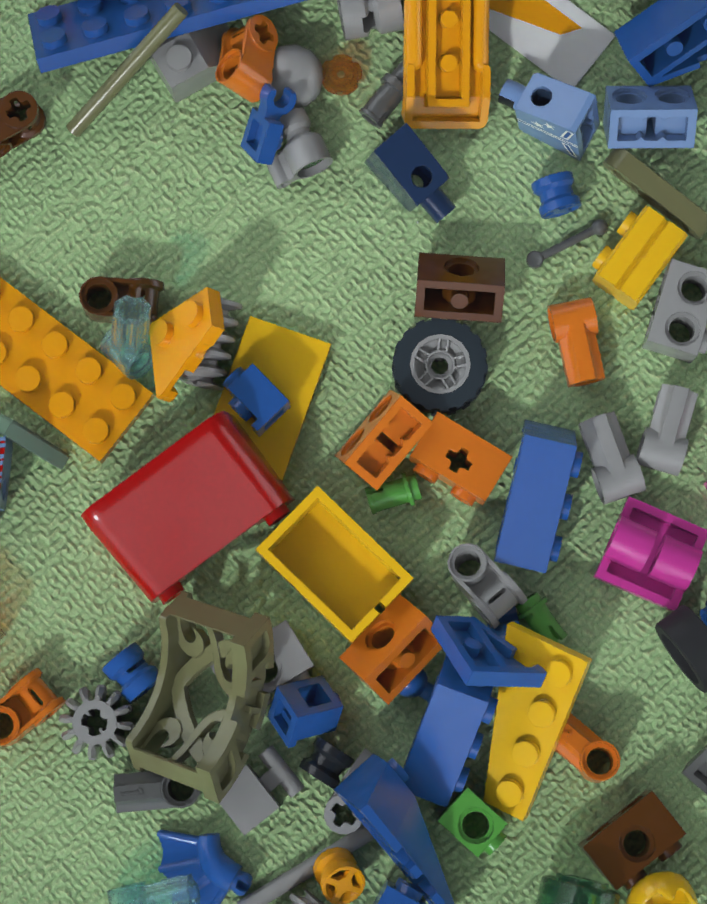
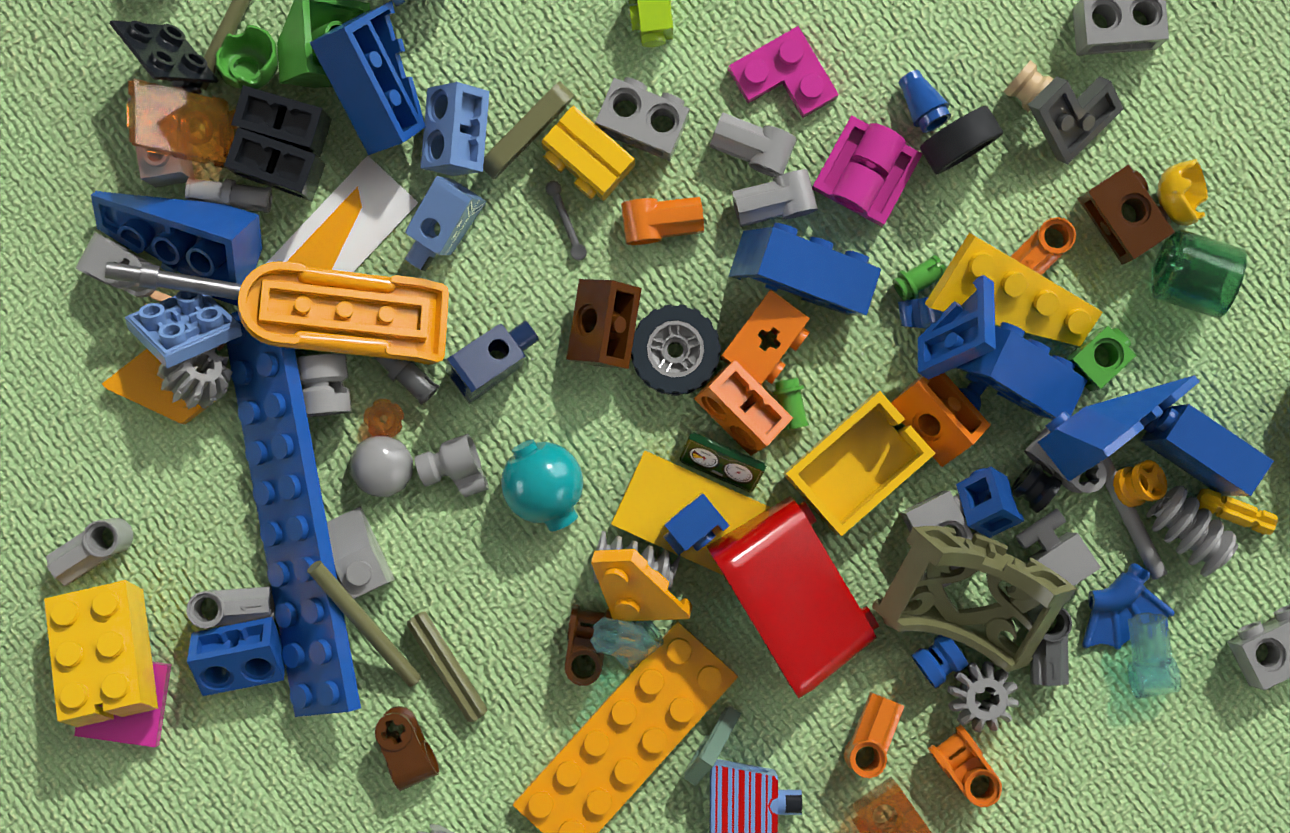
camera: 85 degrees left, 5 degrees up
orange piece [215,14,278,103] -> none
blue plate [240,83,297,165] -> none
light grey piece [447,543,528,629] -> none
blue wheel [531,171,582,219] -> none
none -> olive axle [407,612,487,723]
none -> teal brick [501,439,583,532]
none -> slope [680,432,767,492]
none -> orange piece [844,692,905,778]

